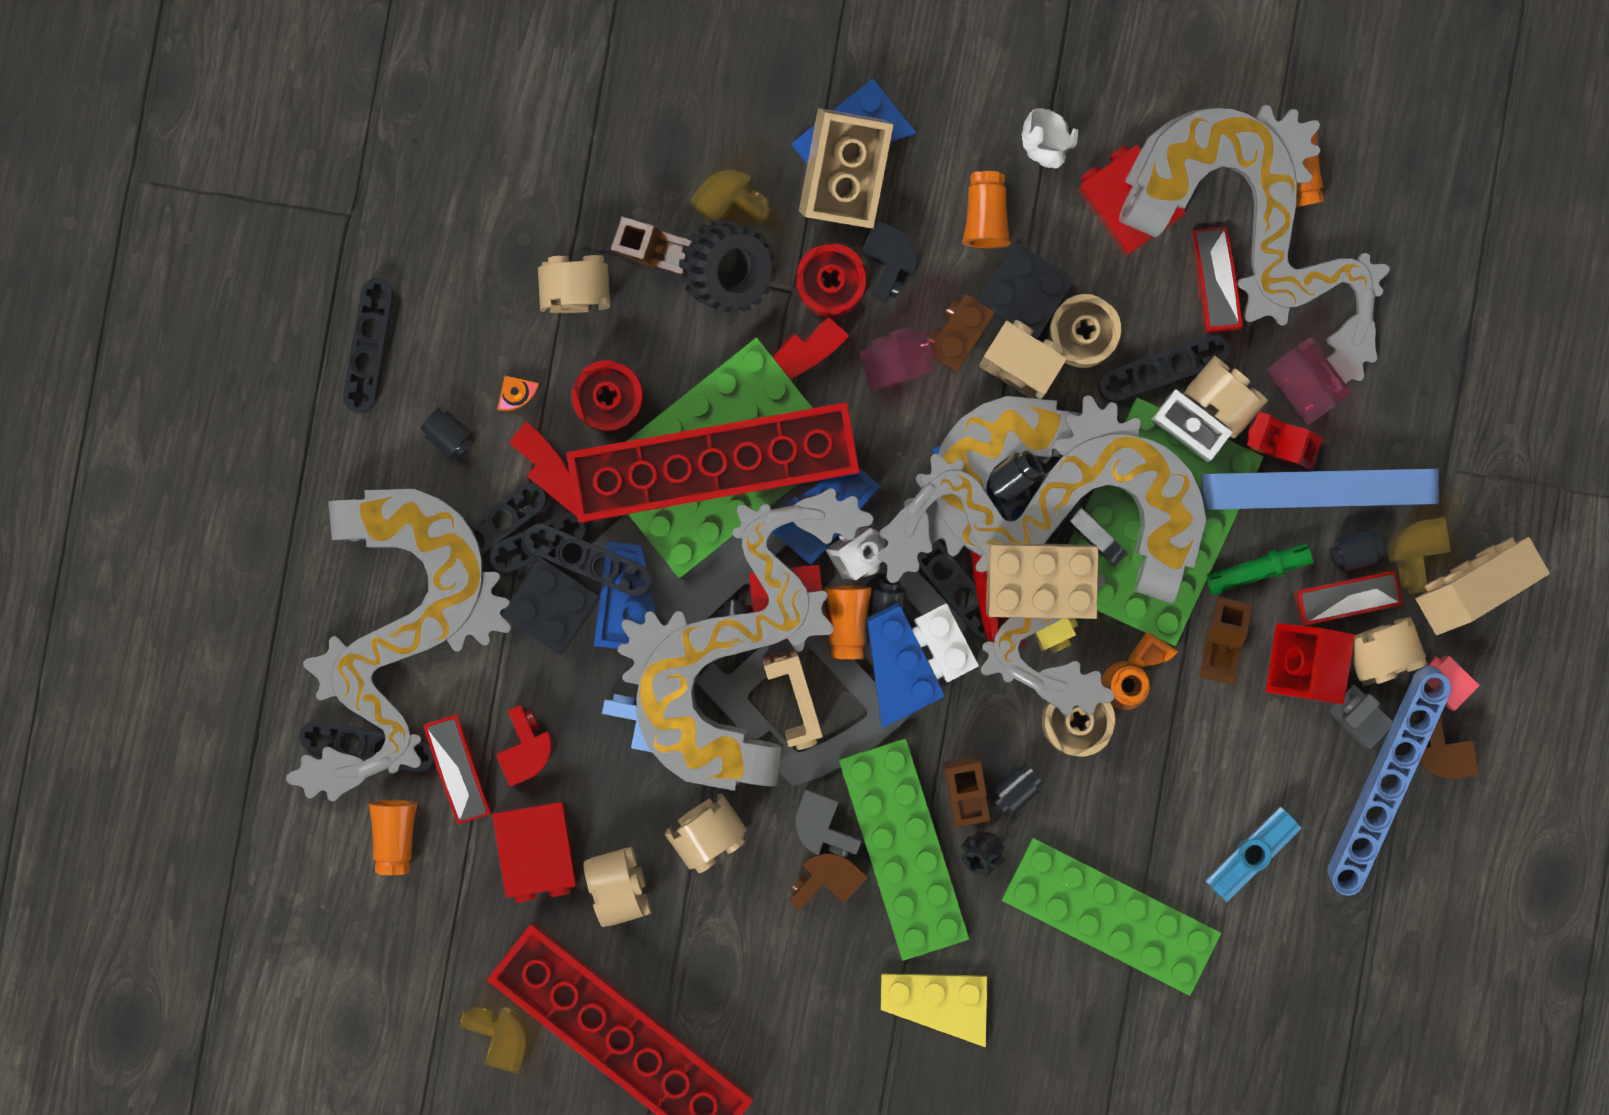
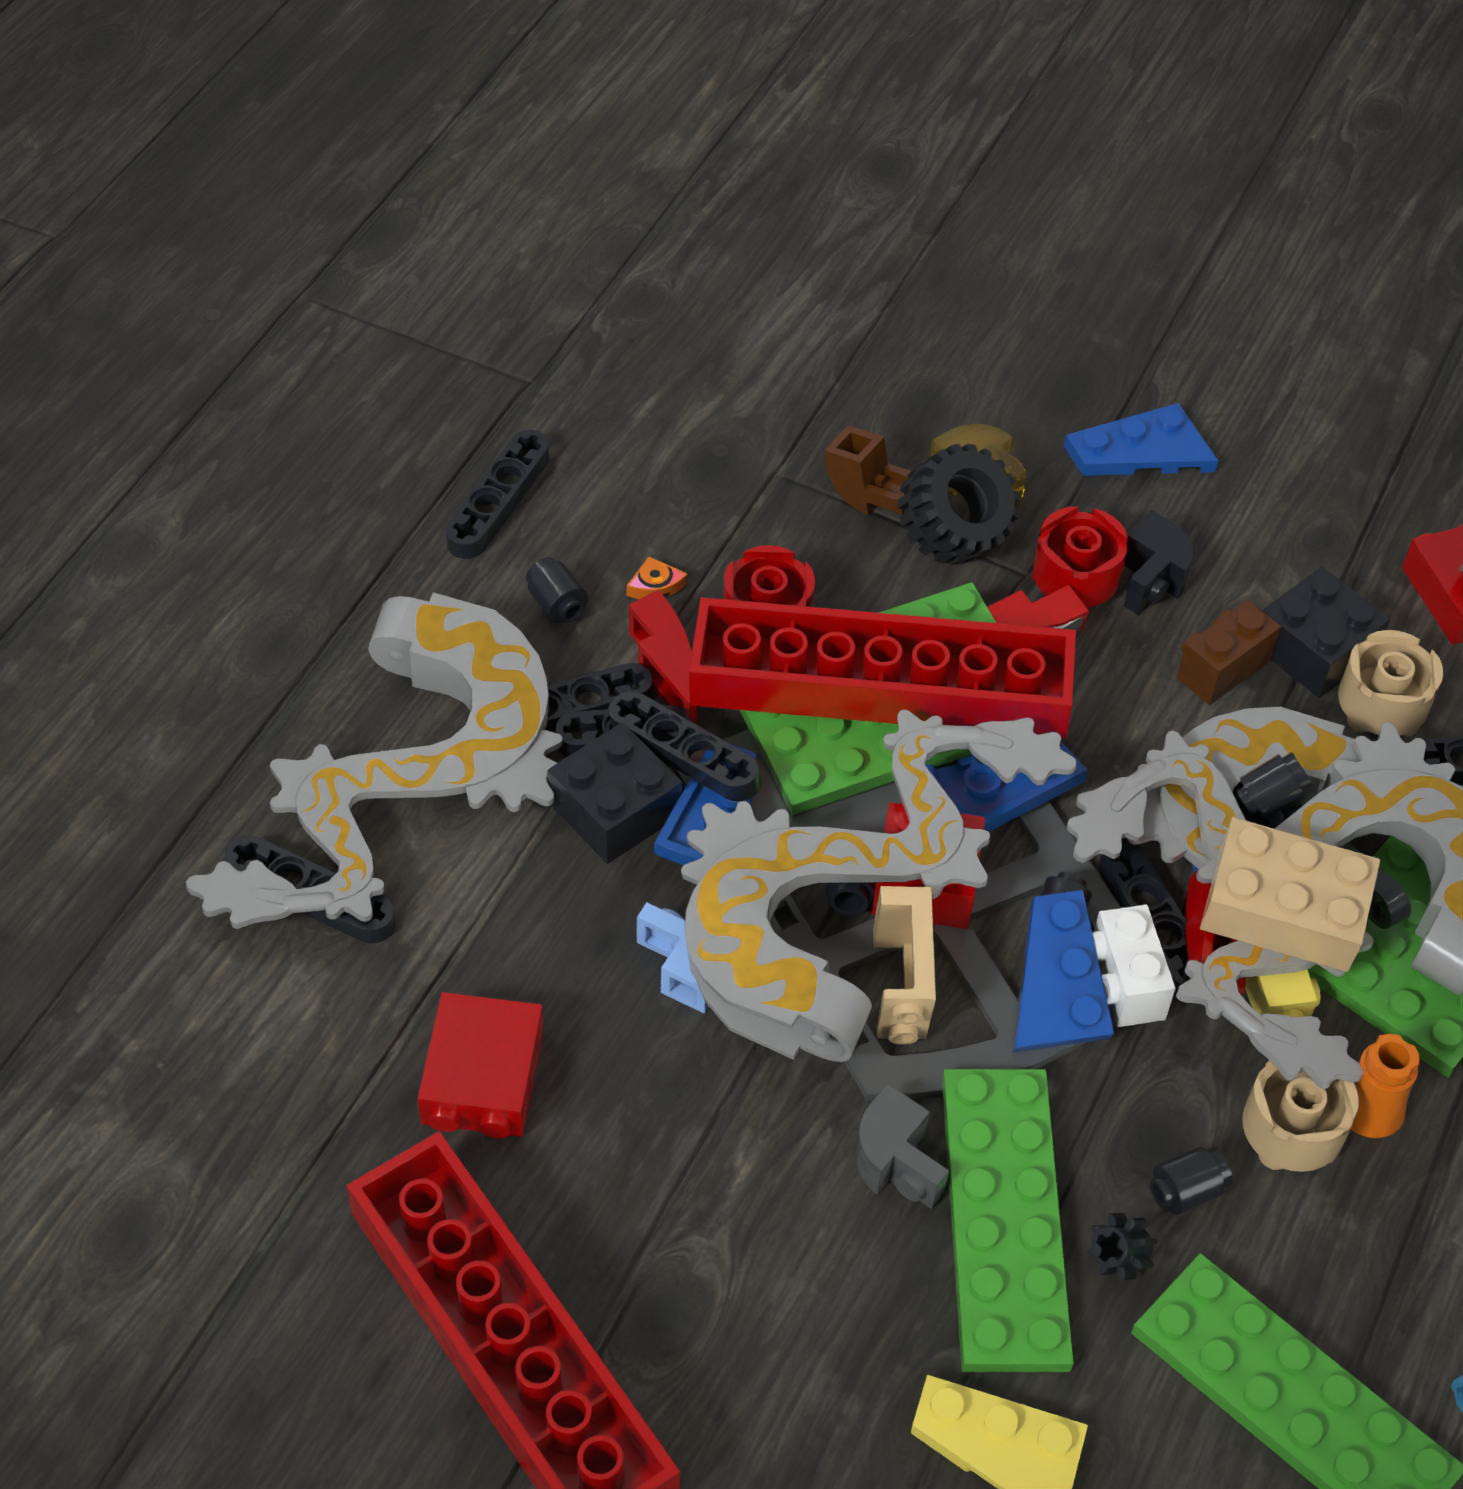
camera: 10 degrees right, 35 degrees down
orange plant [368,800,418,876] -> none
slope [423,714,492,824] -> none
clear yellow brick [458,1006,528,1074] -> none
red brick [496,705,553,787] -> none
tan brick [538,255,610,313] -> none
tan brick [584,847,651,927] -> none
tan brick [665,794,747,874] -> none
reddish brown brick [789,852,868,911] -> none
tan brick [799,108,894,228] -> none
orange plant [823,585,872,659] -> none
white brick [825,527,885,580] -> none
clear pink brick [860,327,936,392] -> none
reddish brown brick [943,755,990,828] -> none
orange plant [962,171,1011,248] -> none
tan brick [979,320,1067,399] -> none
white hair [1021,108,1078,168] -> none
orange tile [1128,632,1178,667] -> none

